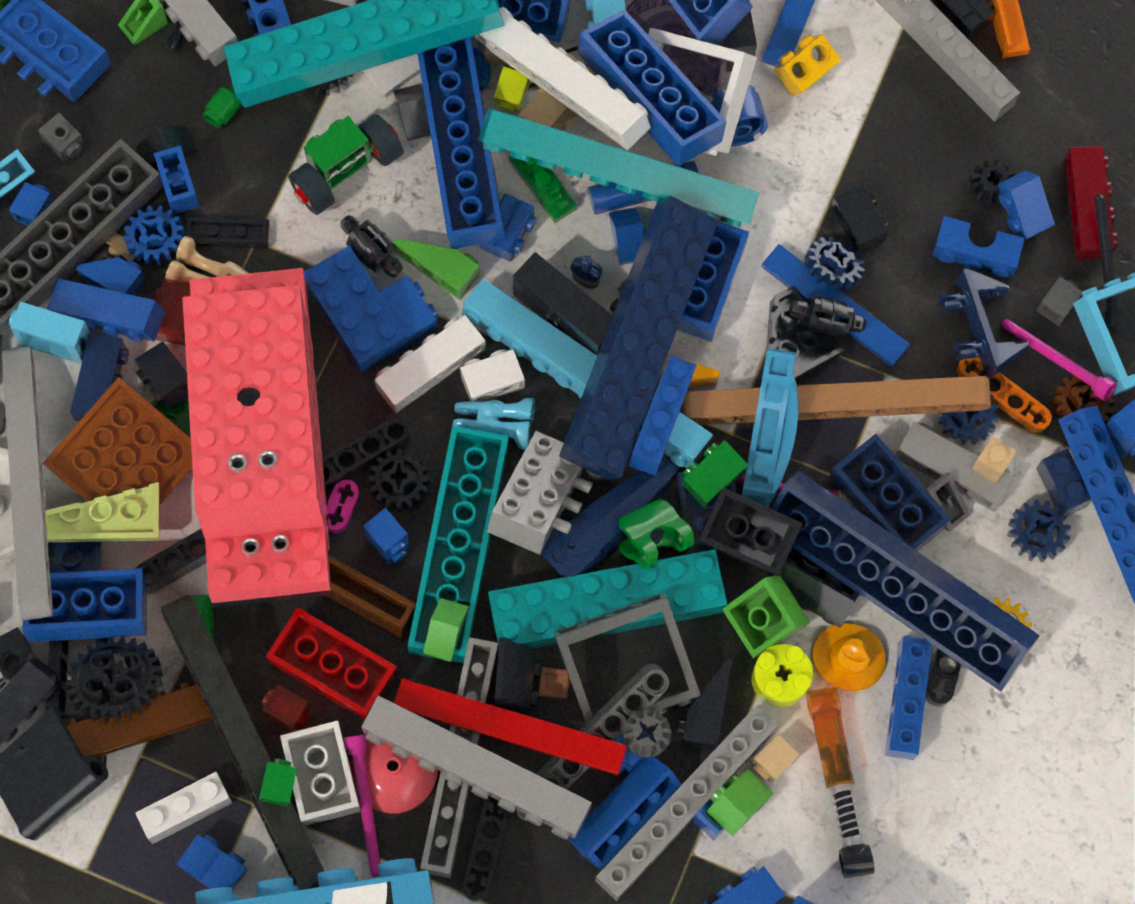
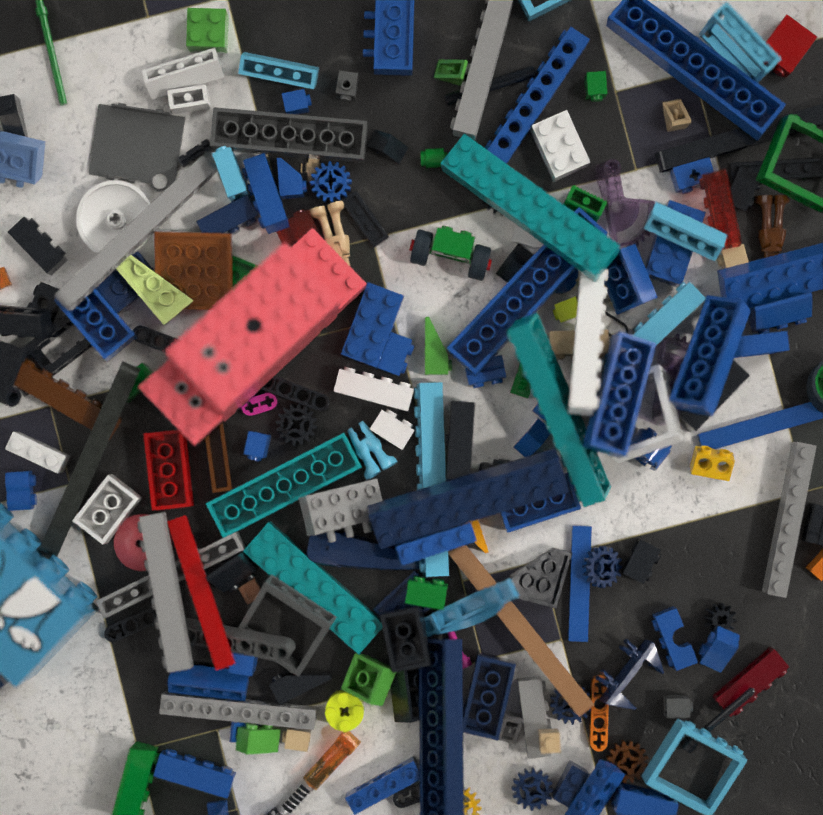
camera: 60 degrees right, 15 degrees up
black gear [65,636,163,724] -> none
black brick [134,341,189,411] -> none
blue brick [154,146,200,215] -> none
green brick [258,759,297,807] -> none
clear red brick [262,684,313,733] -> none
black piece [340,215,403,278] -> none
dark pink piece [343,734,381,878] -> none
bright green slope [423,598,469,662] -> none
dark blue piece [570,256,603,289] -> none
green piece [619,499,694,569] -> none
dark grey gear [623,709,671,757] -> none
black piece [789,296,866,337] -> none
light orange hat [812,623,886,691] -> none
dark pink piece [1001,319,1117,402] -> none

